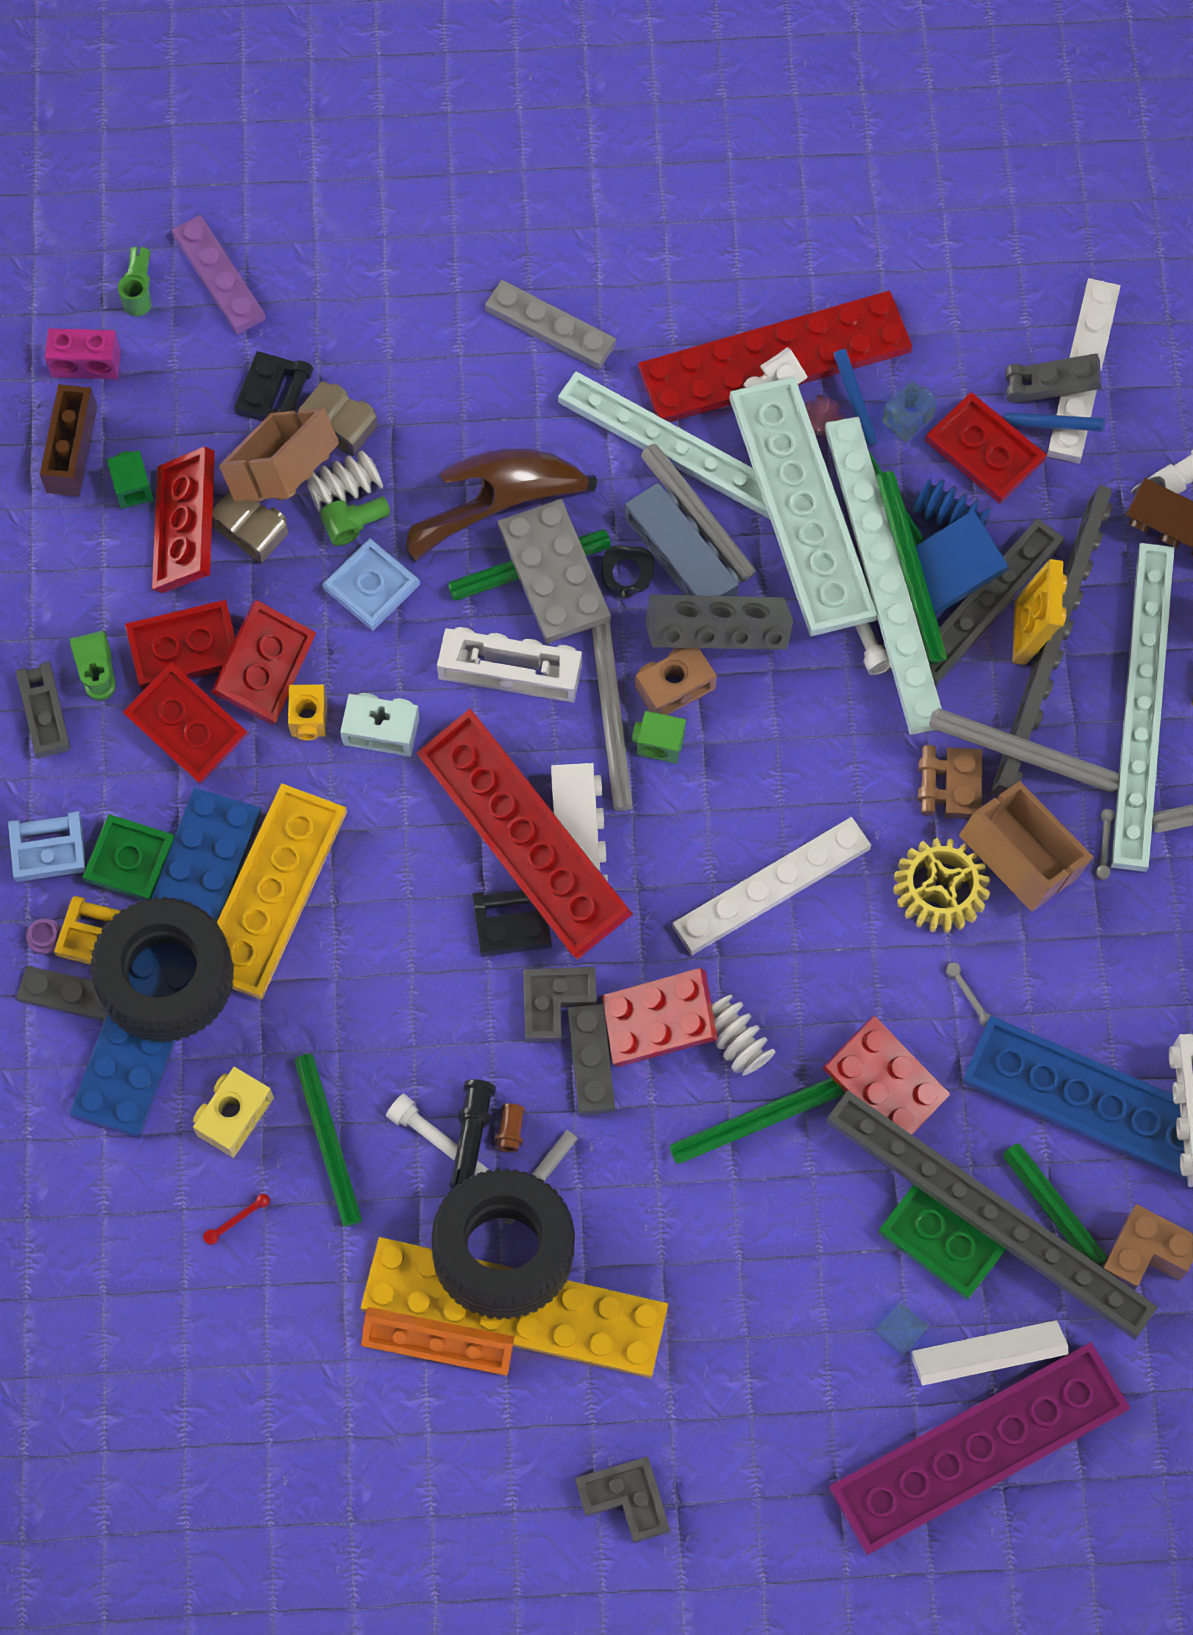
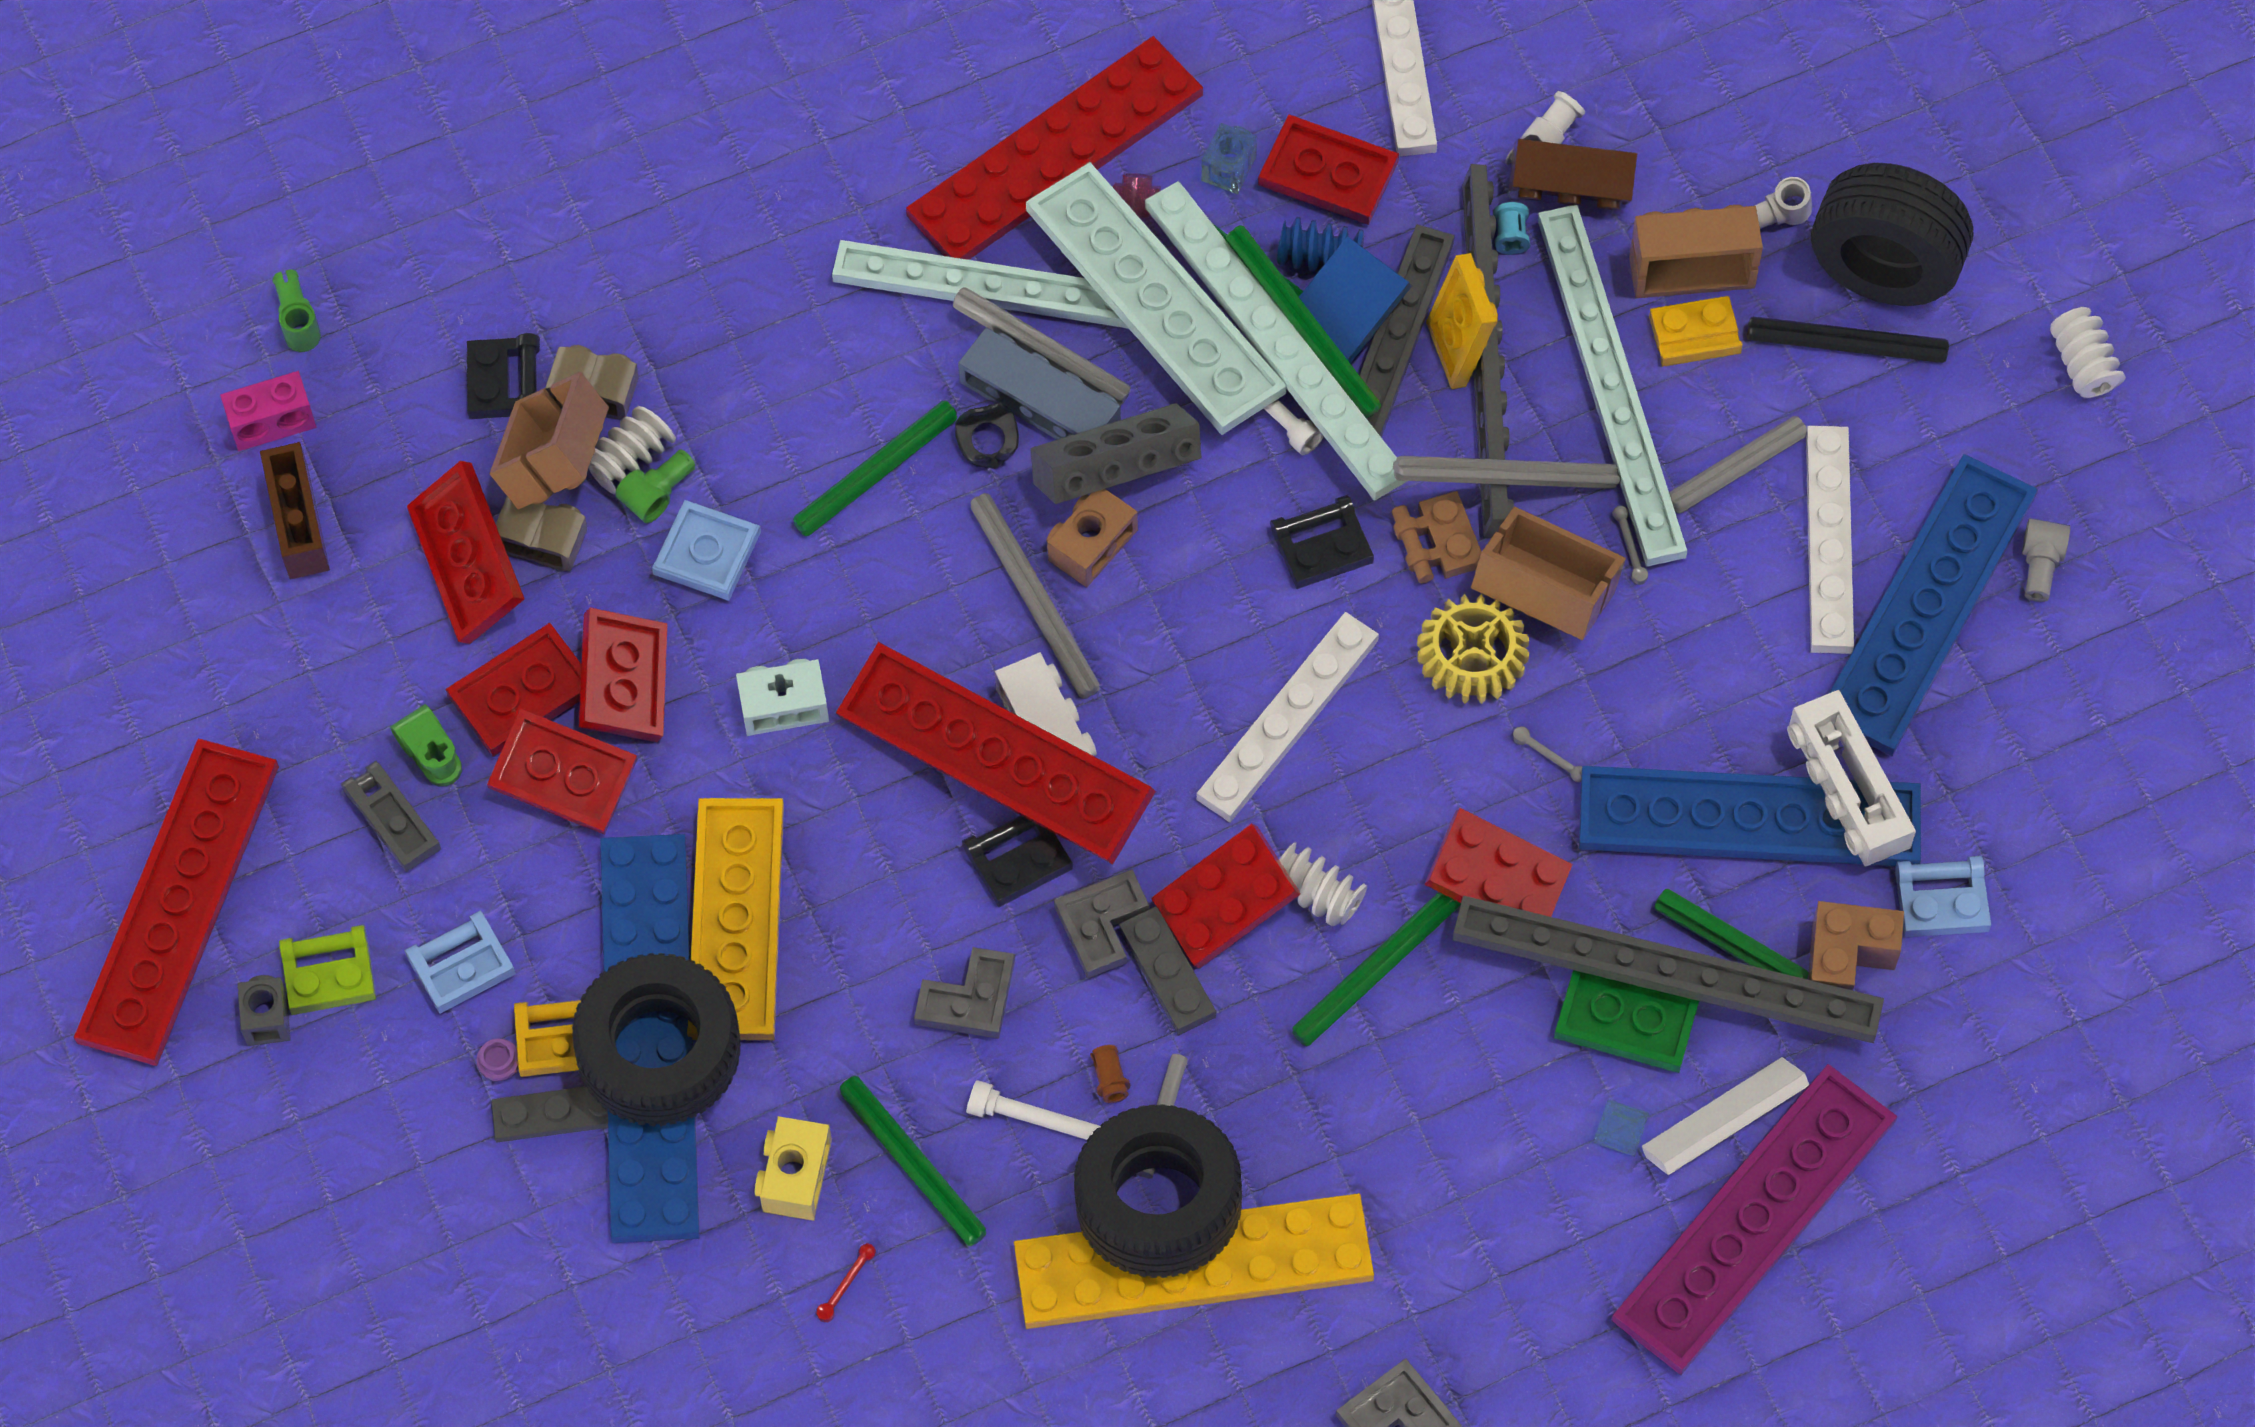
camera: 20 degrees left, 5 degrees down
green plate [82,814,175,901] -> none
green brick [107,450,154,509] -> none
medium lavender plate [172,215,266,335] -> none
yellow brick [288,684,327,741] -> none
orange plate [361,1307,515,1376] -> none
reddish brown piece [405,449,597,562] -> none
white brick [437,627,582,703] -> none
black pin [449,1079,496,1190] -> none
light grey plate [485,280,616,370] -> none
light grey plate [498,499,611,644] -> none
bright green brick [632,710,686,764] -> none
white plate [743,348,808,388] -> none
blue bar [833,349,878,447] -> none
blue bar [1004,412,1105,432] -> none
dark grey plate [1005,353,1102,403] -> none
none -> flat silver plate [914,947,1015,1039]
none -> black plate [1270,495,1374,589]
none -> medium azure bush [1493,202,1530,255]

